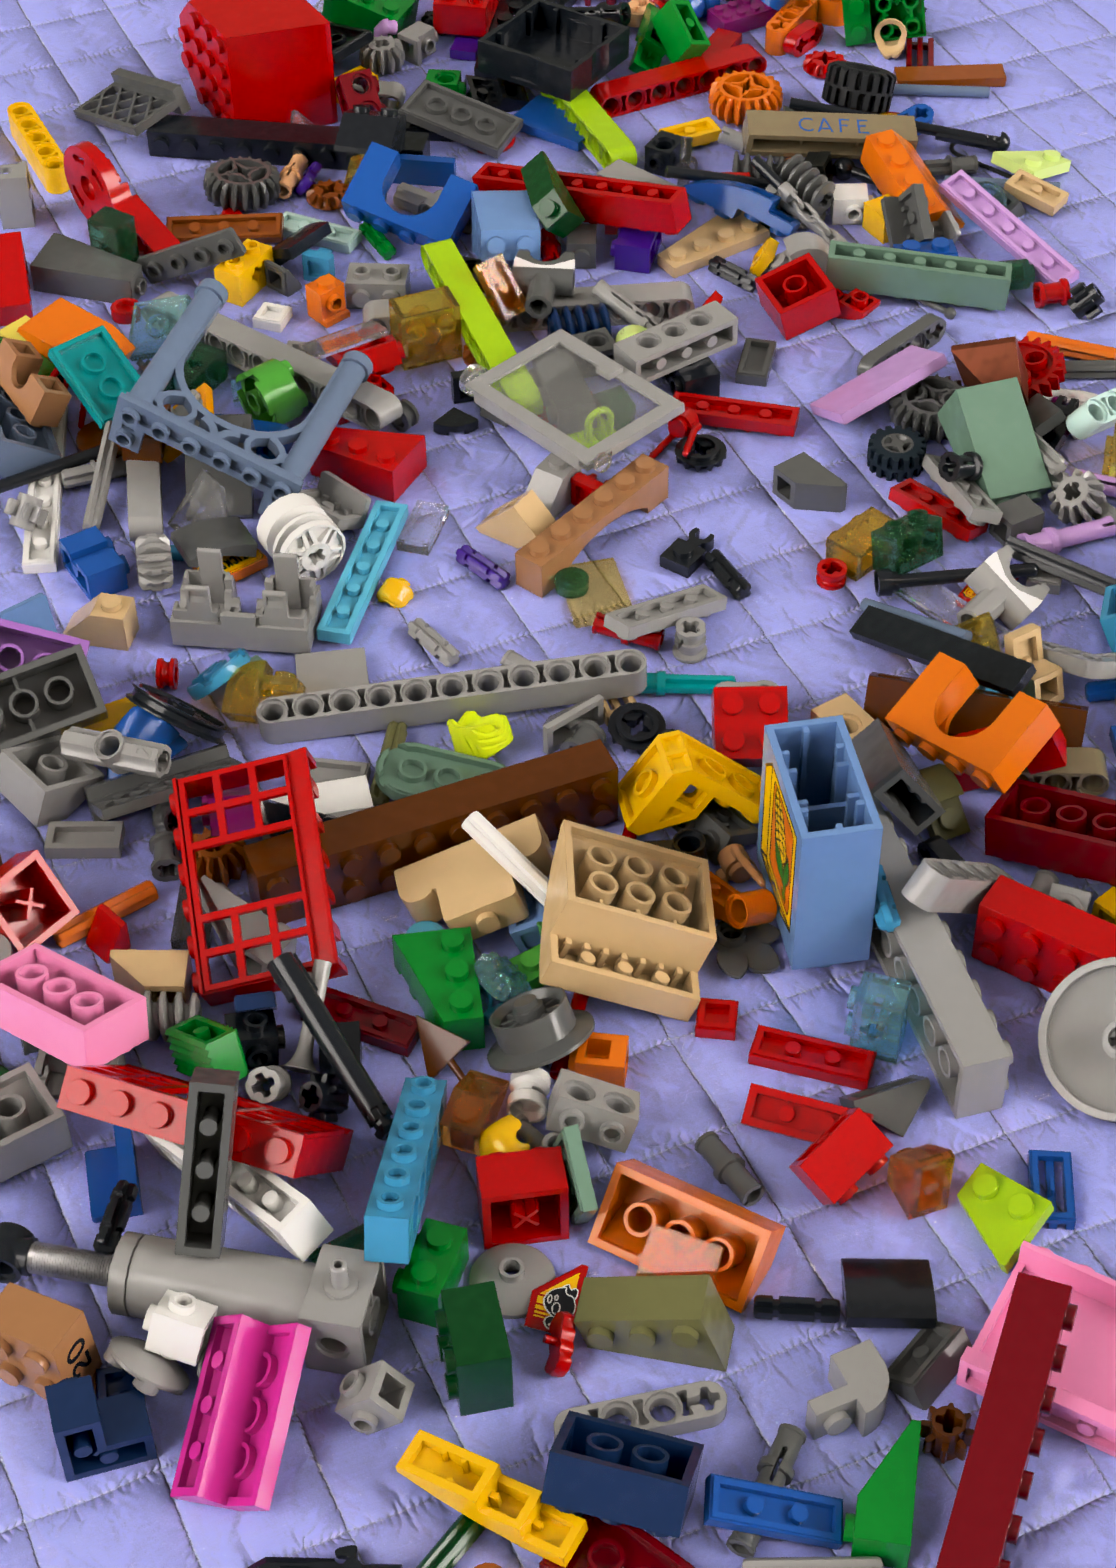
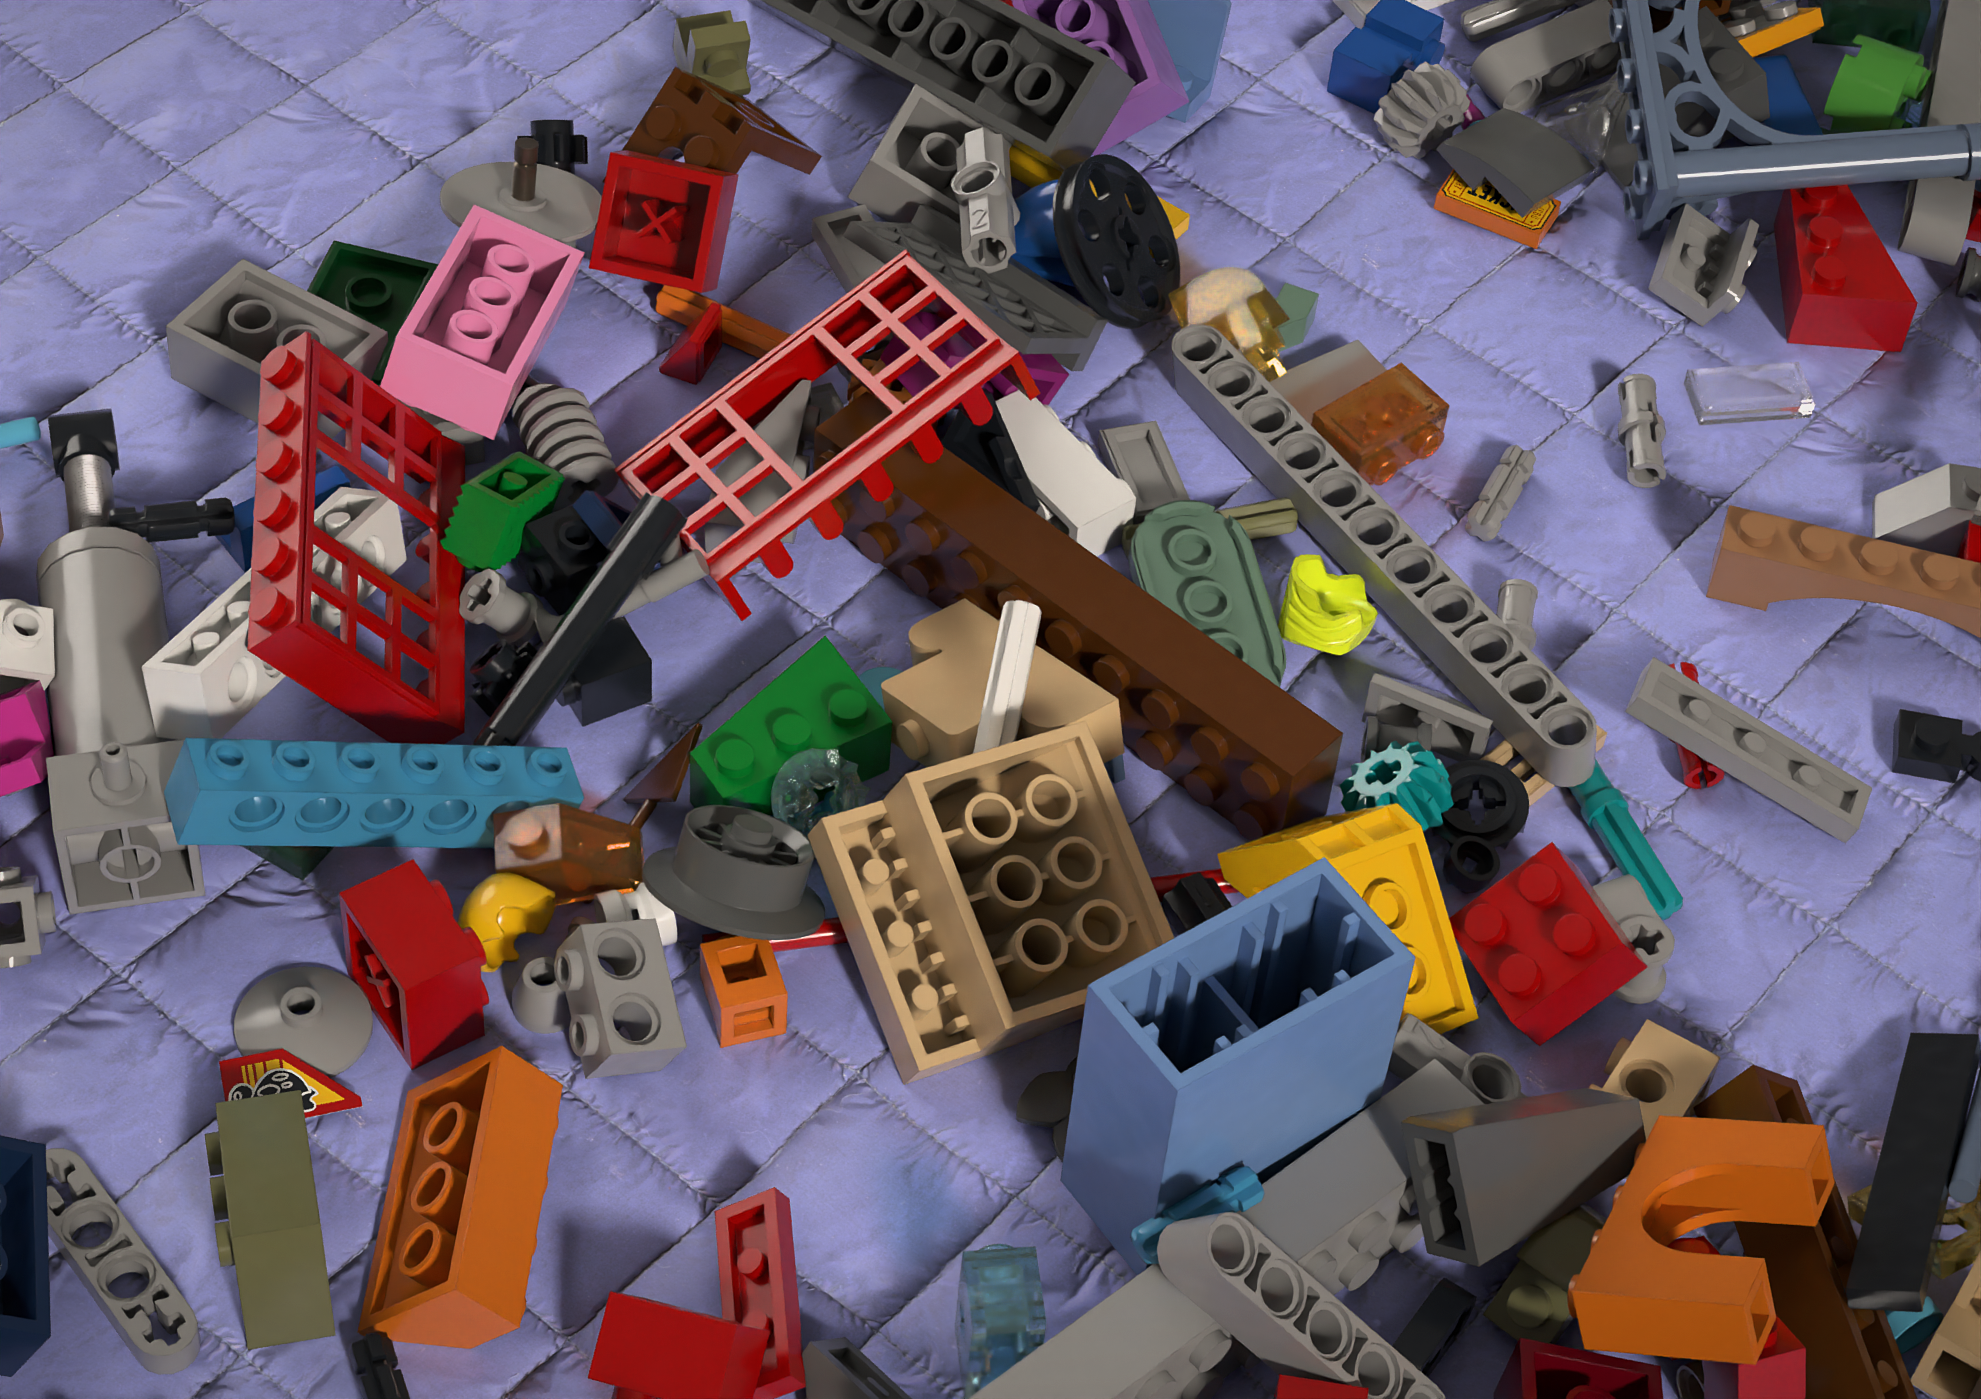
camera: 60 degrees right, 5 degrees up
tan slope [63,593,139,651] -> none
tan slope [109,949,193,1003] -> none
red bush [155,658,179,690] -> none
light grey piece [169,547,322,654] -> none
dark grey brick [175,1067,240,1259] -> none
dark azure tile [187,648,251,701] -> none
white wheel [257,493,346,582] -> none
dark red tile [300,987,420,1057] -> none
medium azure plate [316,500,409,645] -> none
yellow piece [376,577,414,608] -> none
green brick [392,1218,469,1328] -> none
dark green brick [434,1281,514,1416] -> none
dark purple axle [456,545,511,590] -> none
tan slope [476,489,556,549] -> none
red piece [543,1311,576,1377] -> none
sand green tile [553,1124,598,1226] -> none
clear green tile [555,567,589,599] -> none
clear yellow piece [560,558,632,628] -> none
clear orange piece [636,1223,725,1286] -> none
light grey bush [672,617,707,664] -> none
red tile [695,998,739,1041] -> none
dark grey pin [695,1131,765,1207] -> none
black axle [704,549,751,600] -> none
red tile [748,1025,877,1090] -> none
none -> clear orange bracket [1311,363,1450,486]
none -> teal gear [1339,740,1454,832]
none -> light grey pin [1618,374,1666,488]

